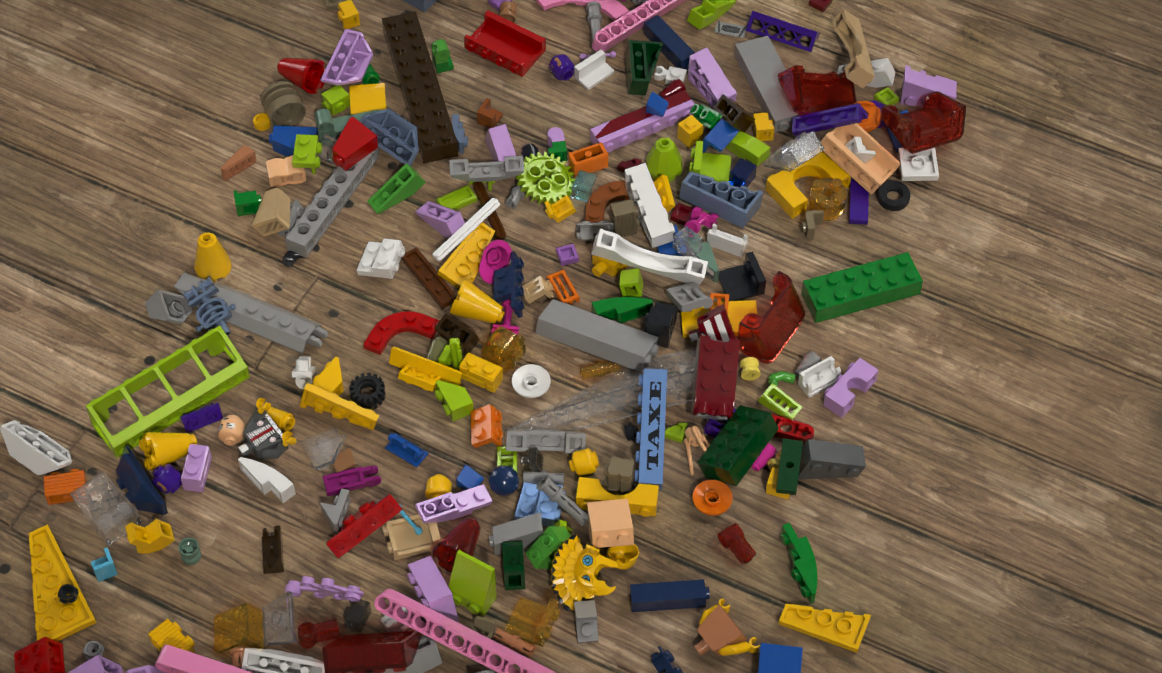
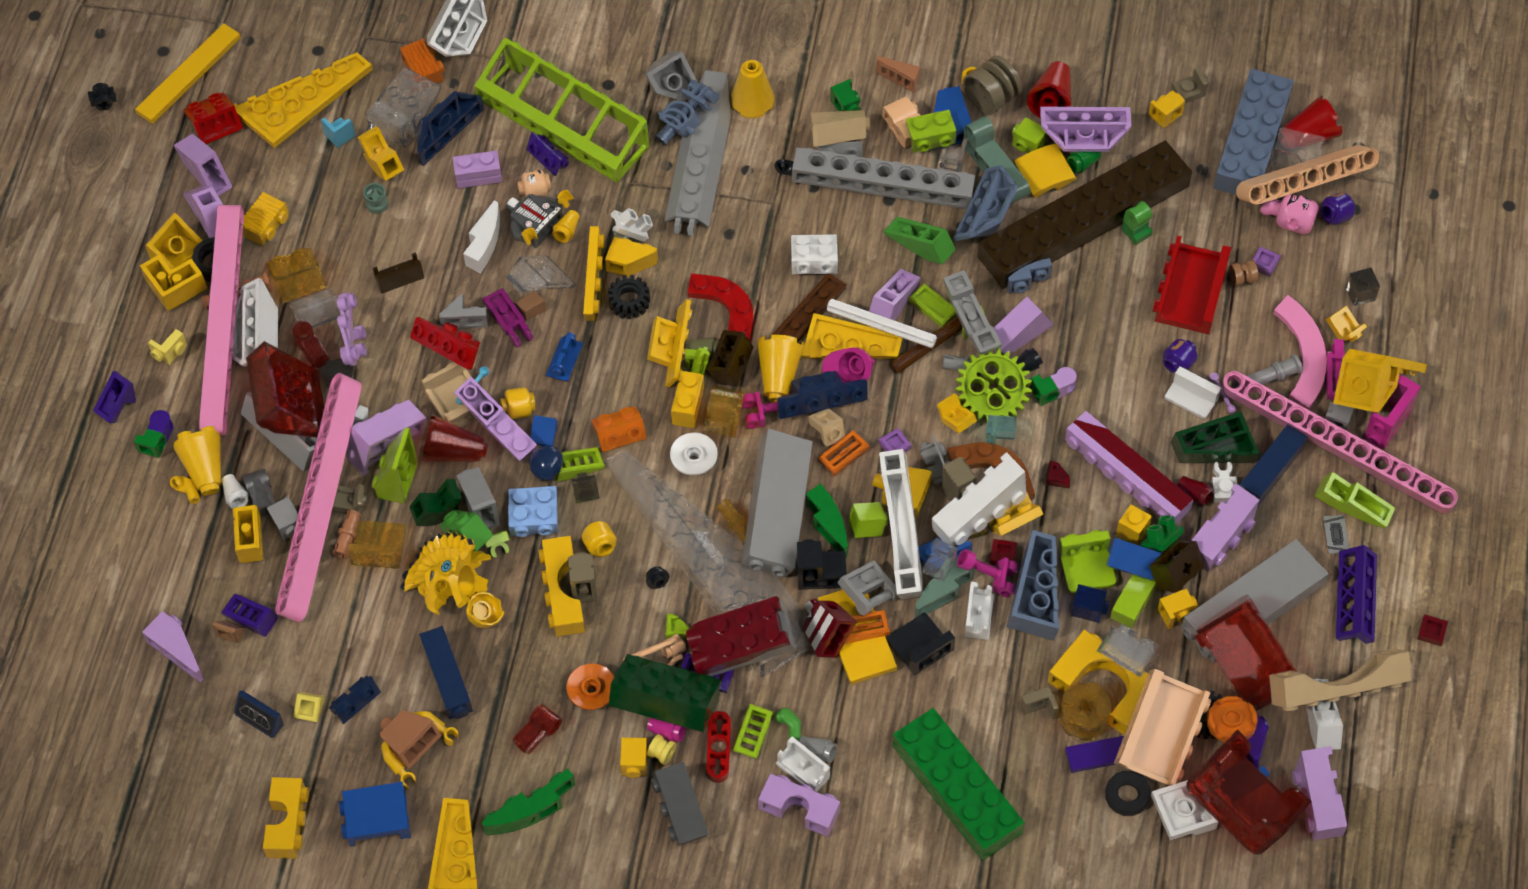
camera: 75 degrees right, 5 degrees up
black plate [58,584,79,604] -> none
light grey plate [83,641,104,660] -> none
yellow cone [139,432,197,471] -> none
dark purple head [152,464,182,494] -> none
red slope [332,116,378,171] -> none
lime slope [434,380,474,421] -> none
dark orange panel [477,98,503,128] -> none
light grey slope [506,429,586,453] -> none
light grey pin [523,470,564,486] -> none
light grey pin [536,475,588,526] -> none
orange brick [568,142,609,178] -> none
light grey slope [574,600,599,644] -> none
light nougat slope [587,499,634,548] -> none
medium blue brick [635,369,667,489] -> none
blue slope [646,92,669,117] -> none
lime cone [646,138,682,182] -> none
clear red windscreen [738,271,805,364] -> none
light yellow wheel [740,357,760,381] -> none
dark green tile [776,438,803,495] -> none
dark purple fence [792,103,868,136] -> none
white panel [845,137,876,163] -> none
lime tile [874,87,899,107] -> none

